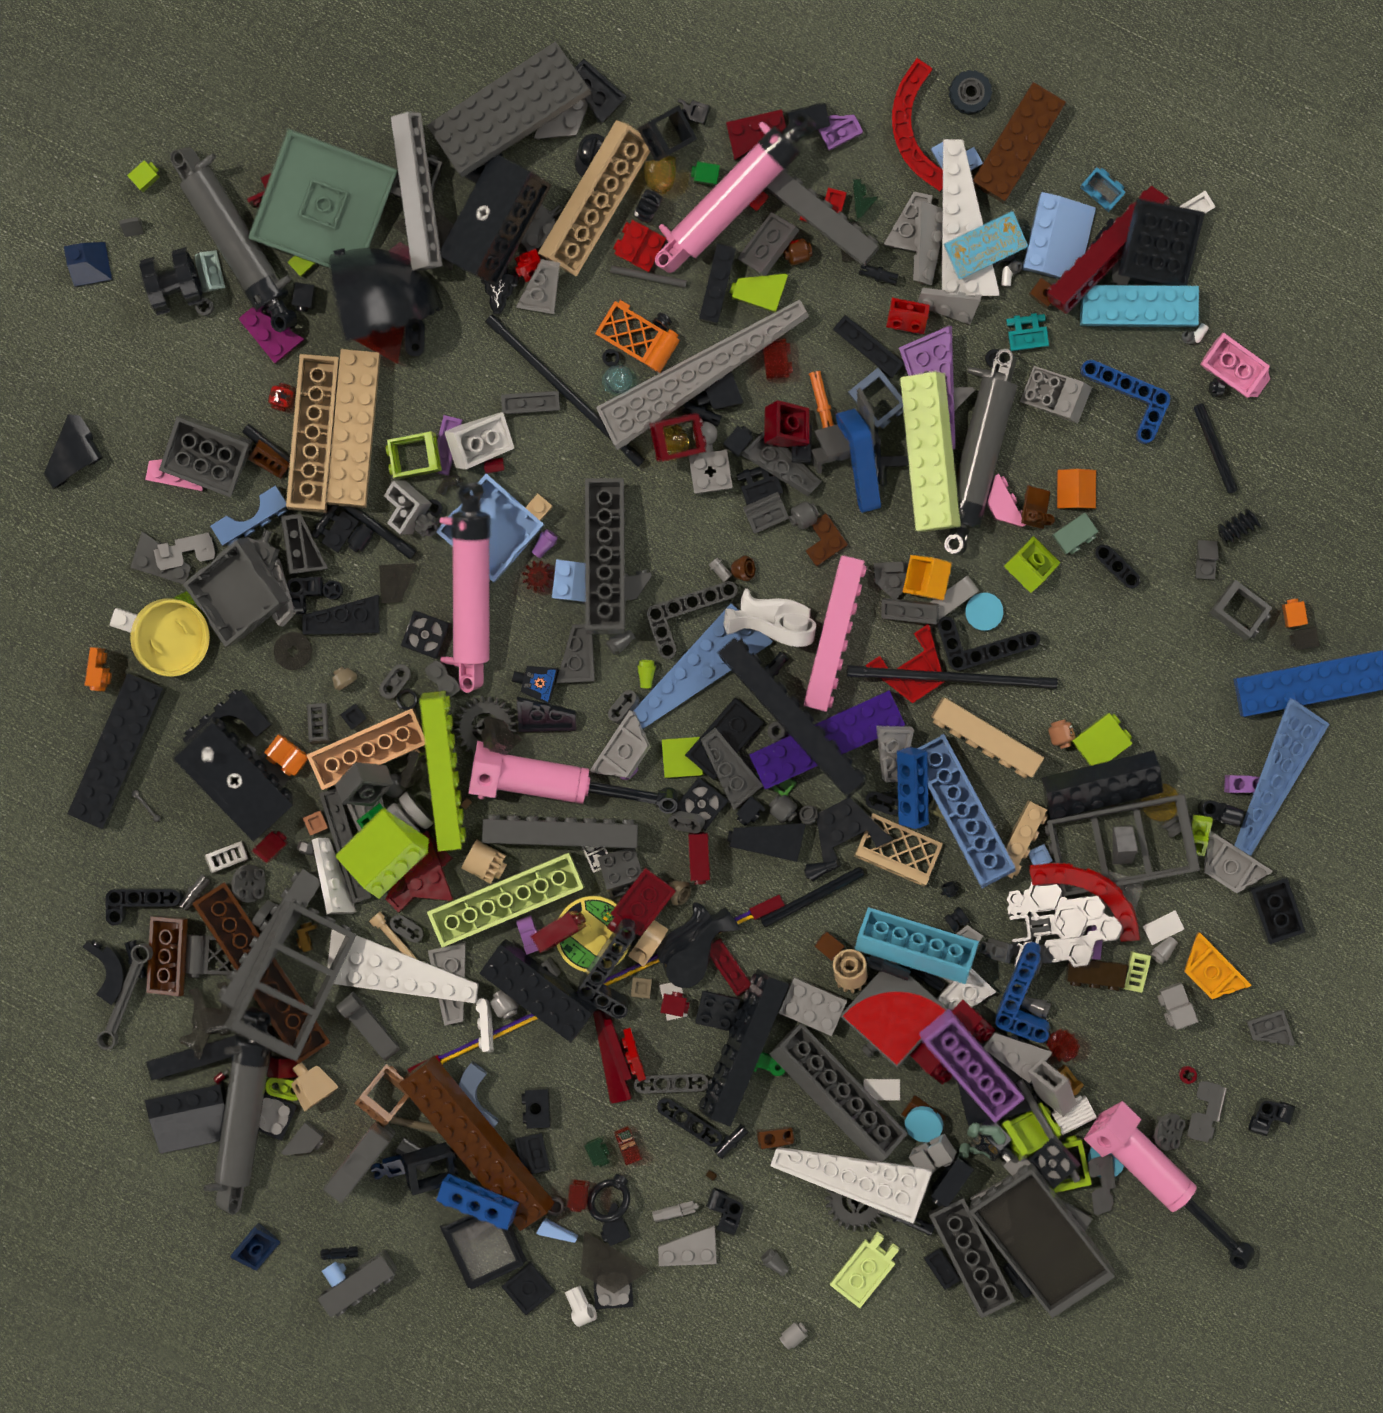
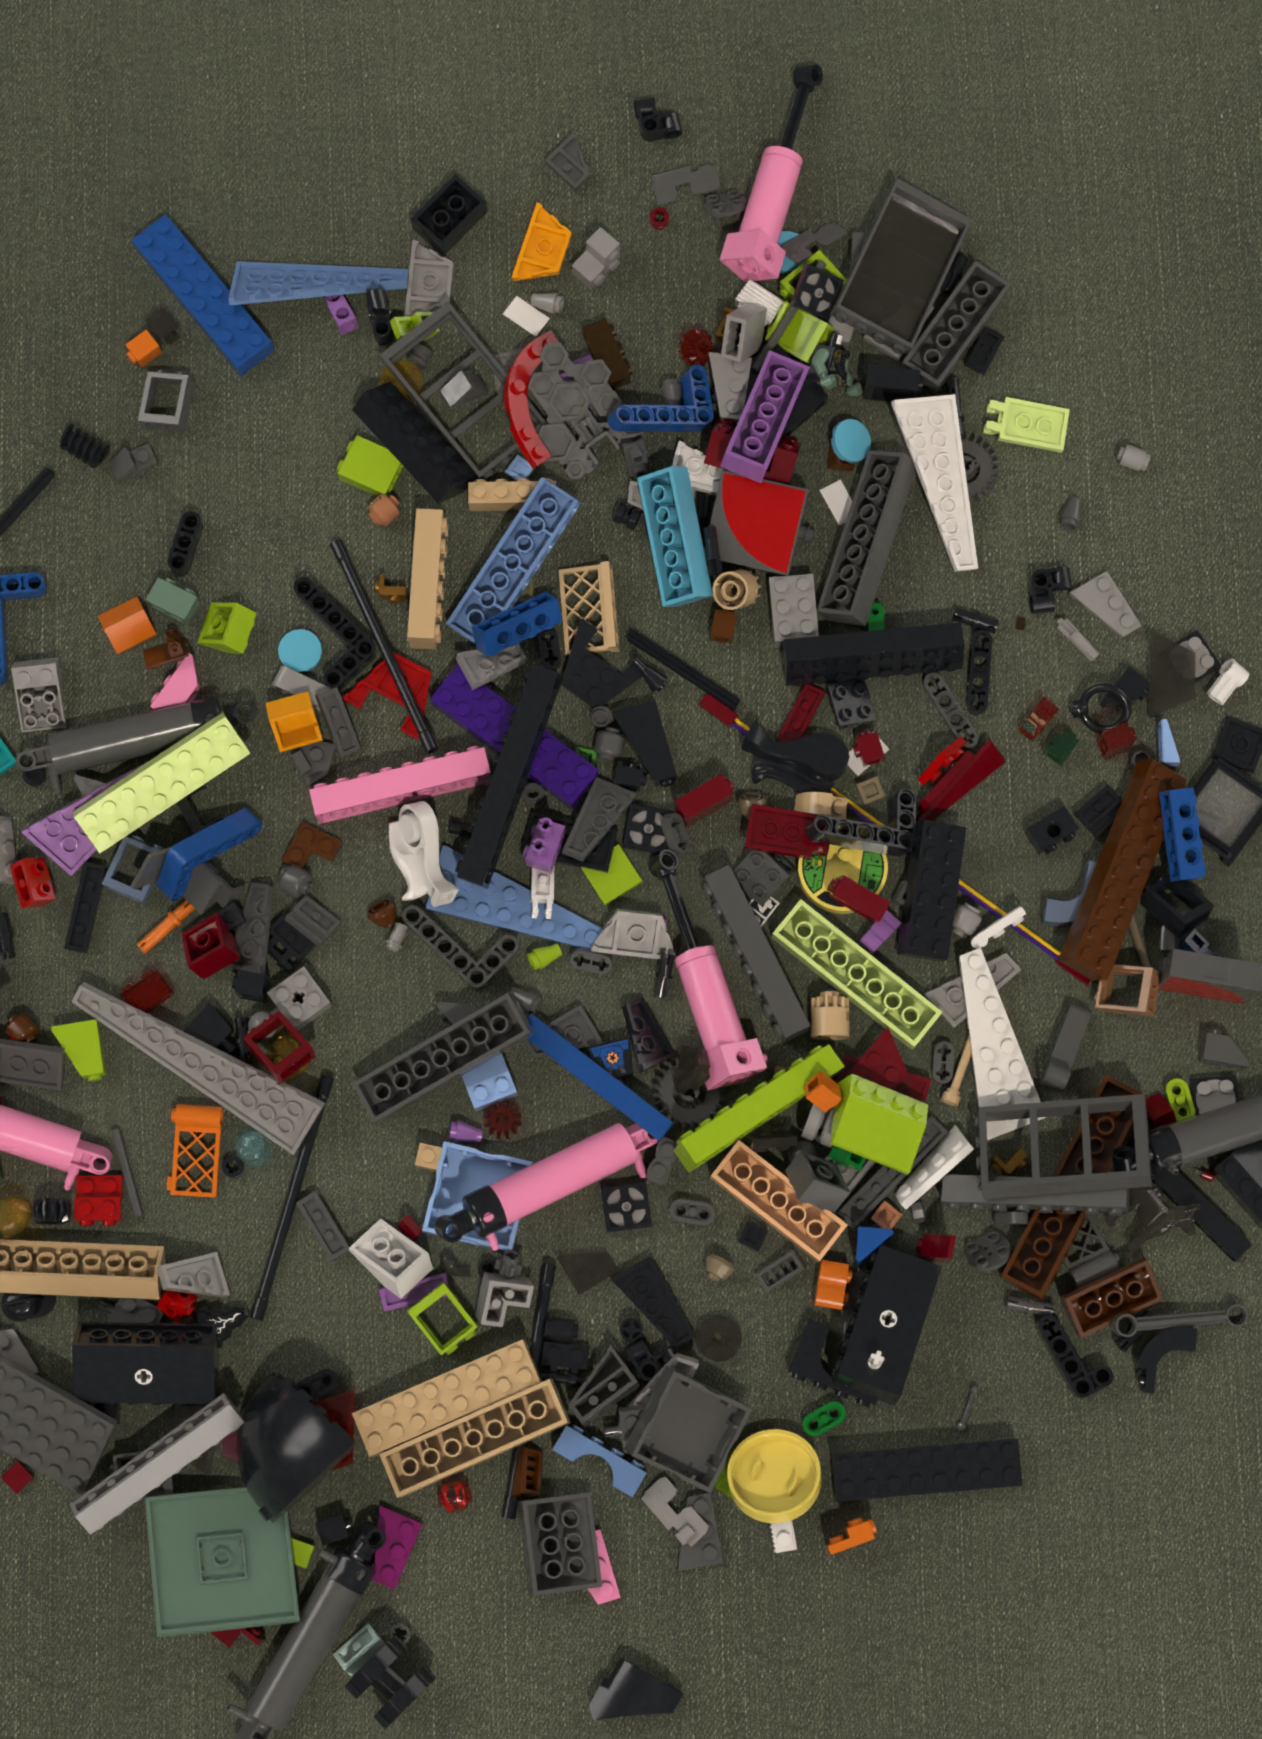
camera: 120 degrees left, 10 degrees down
white slope [205,841,248,873] -> none
tan torso [291,1062,338,1111] -> none
black piece [396,689,418,710] -> none
black bush [653,312,672,331] -> none
black arch [699,244,736,325] -> none
reddish brown leg [756,1127,795,1149] -> none
light grey piece [909,1133,956,1173] -> none
black plate [941,881,959,897] -> none
yellowish green slope [1123,951,1151,993] -> none
none -> dark red tile [1,1461,35,1494]
none -> pearl gold bracket [375,574,407,604]
none -> medium lavender brick [523,818,566,873]
none -> blue tile [527,1014,674,1142]
none -> white hinge [531,865,555,919]
none -> black axle [654,953,675,999]
none -> green plate [802,1401,846,1436]
none -> orange brick [804,1071,842,1113]
none -> blue slope [855,1227,894,1267]

